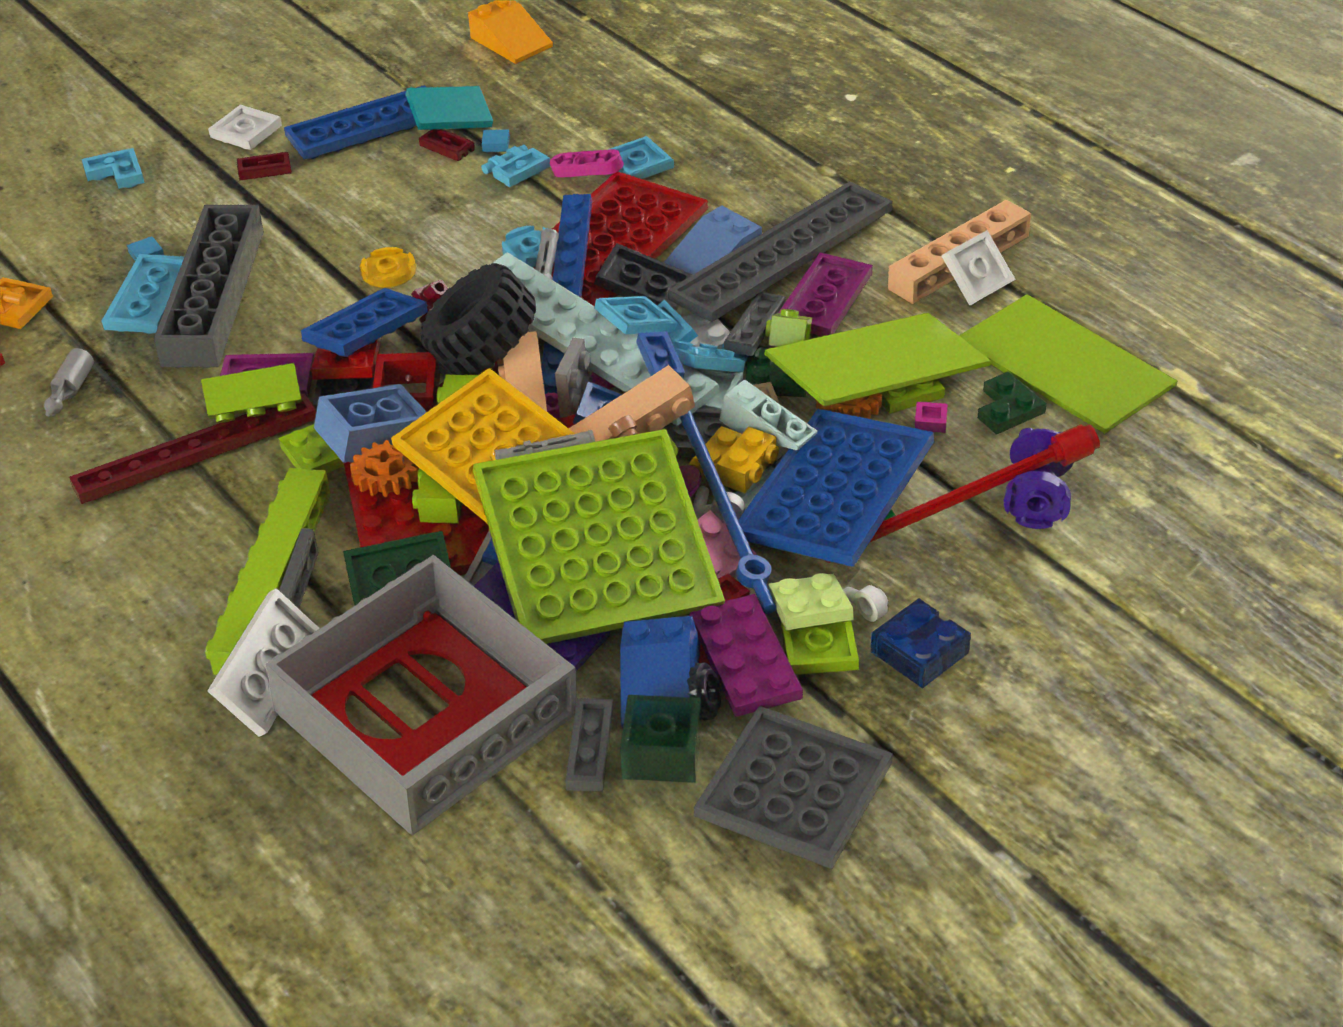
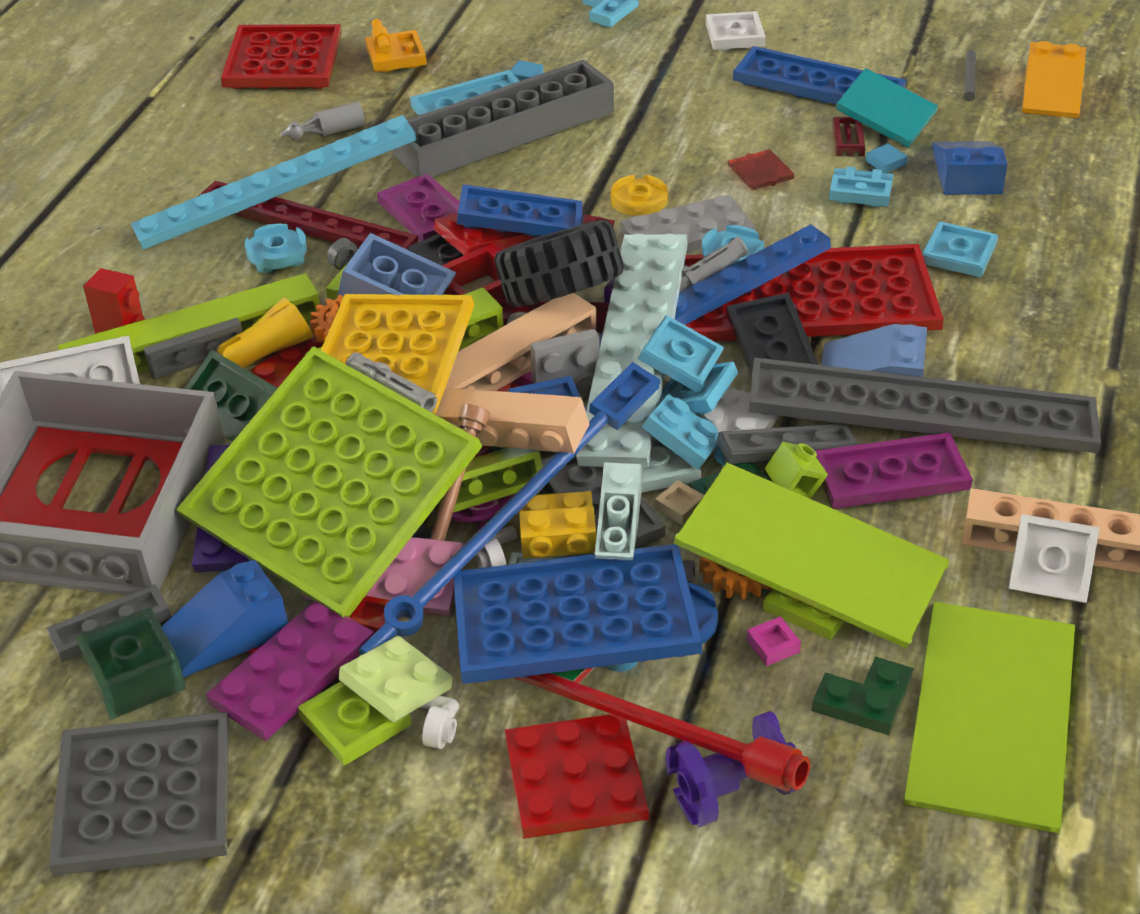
camera: 55 degrees right, 0 degrees up
lime slope [201,363,302,423] -> none
dark red tile [236,152,292,181] -> none
dark pink beam [550,149,624,177] -> none
black gear [687,662,721,721] -> none
clear blue piece [871,598,971,689] -> none
none -> red brick [83,268,145,334]
none -> medium azure plate [131,115,416,250]
none -> yellow piece [216,297,314,369]
none -> medium azure plate [245,224,307,273]
none -> dark grey tile [327,238,358,270]
none -> red plate [504,714,649,839]
none -> light grey plate [620,195,755,253]
none -> clear red piece [728,149,794,191]
none -> blue slope [932,141,1008,195]
none -> dark grey bar [964,50,977,101]

